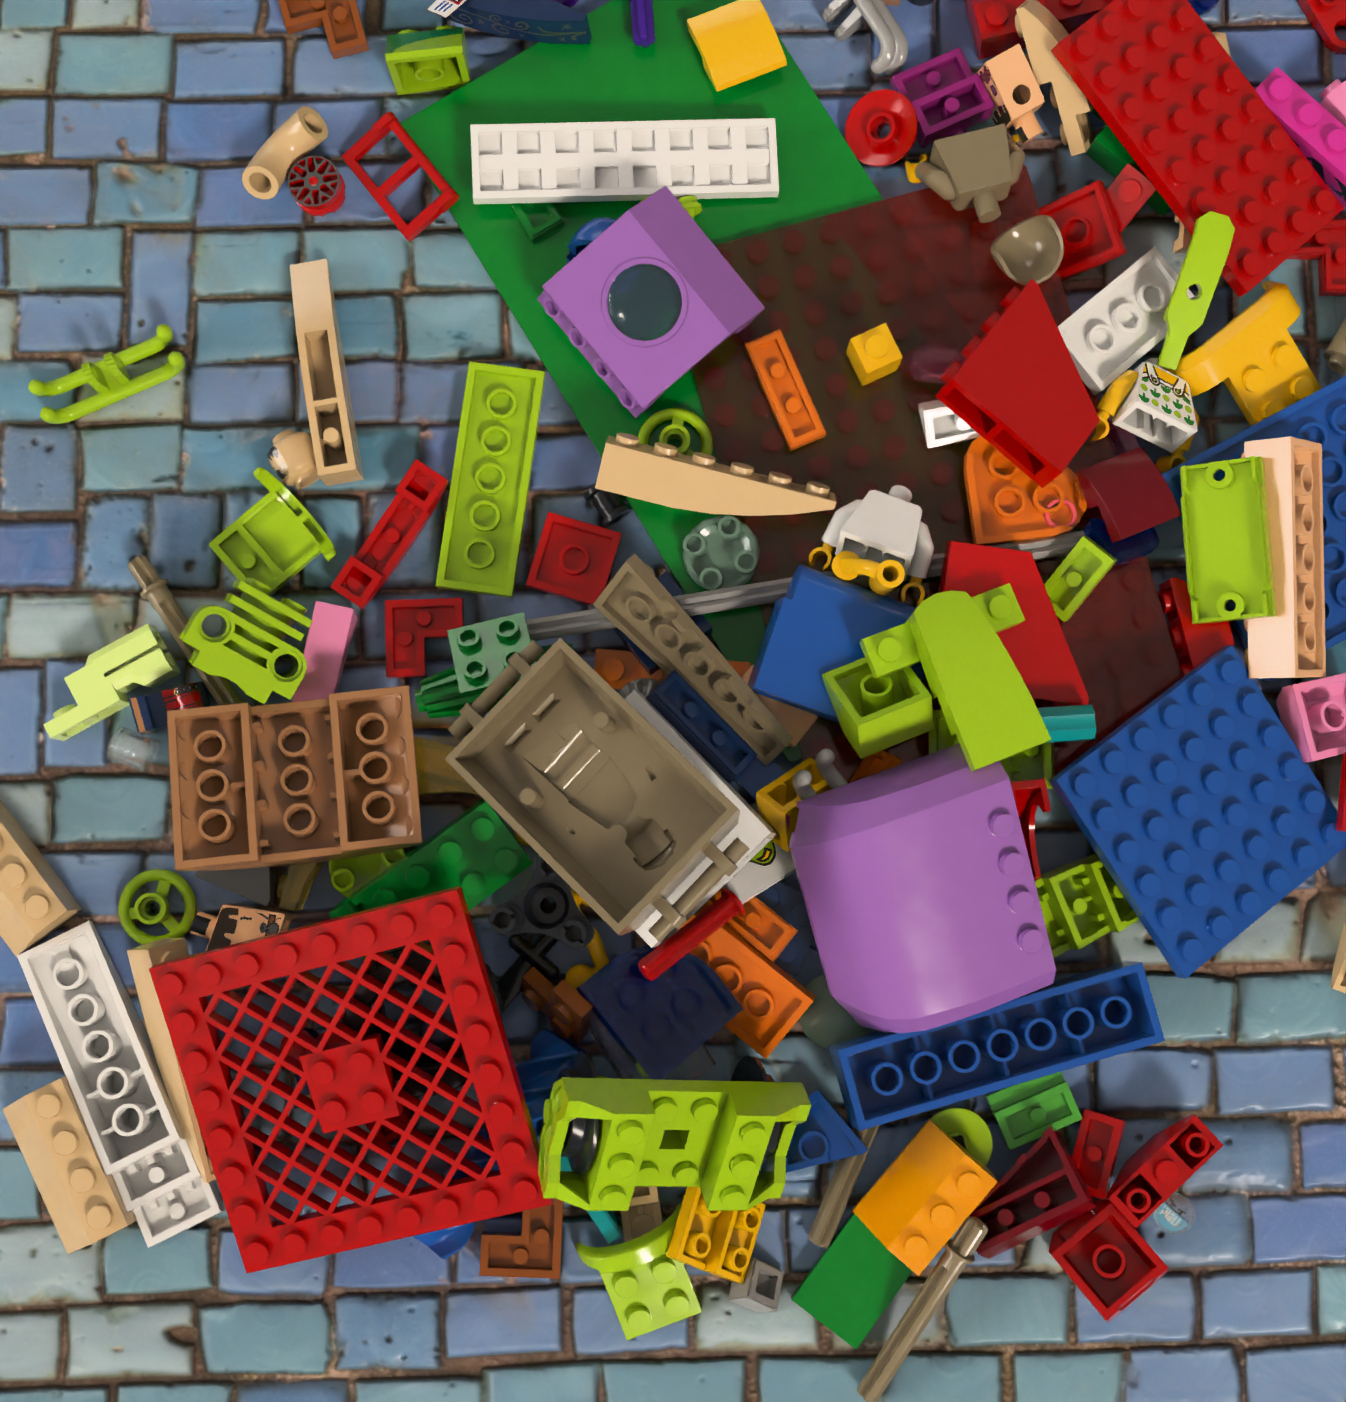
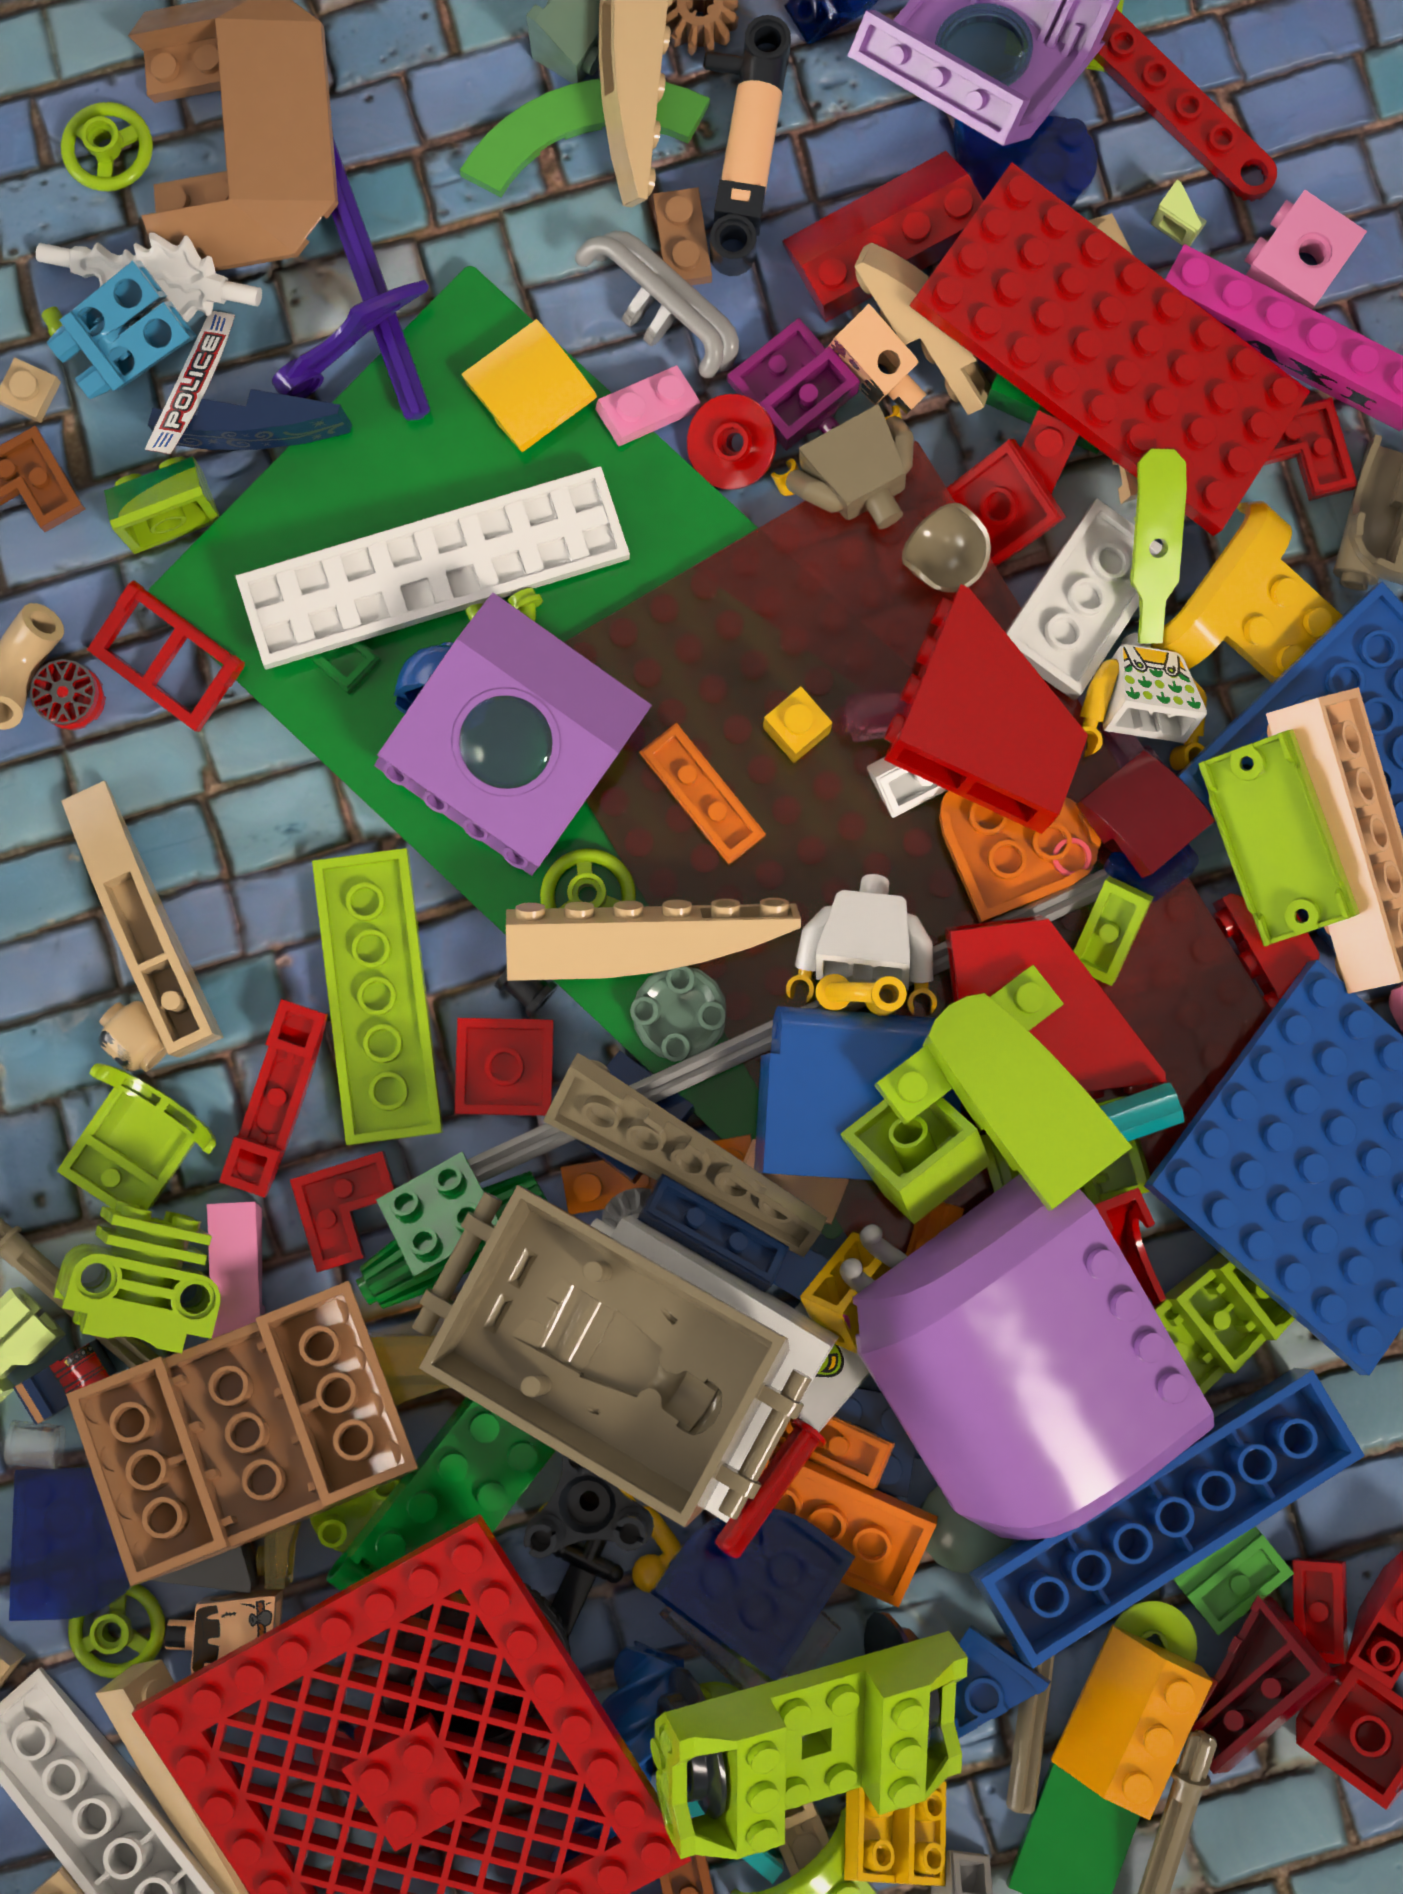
camera: 15 degrees left, 0 degrees up
dark orange plate [521,967,593,1044] -> none
none -> clear blue plate [9,1468,132,1621]
none -> bright pink plate [595,365,701,446]
none -> yellowish green slope [1151,179,1207,246]

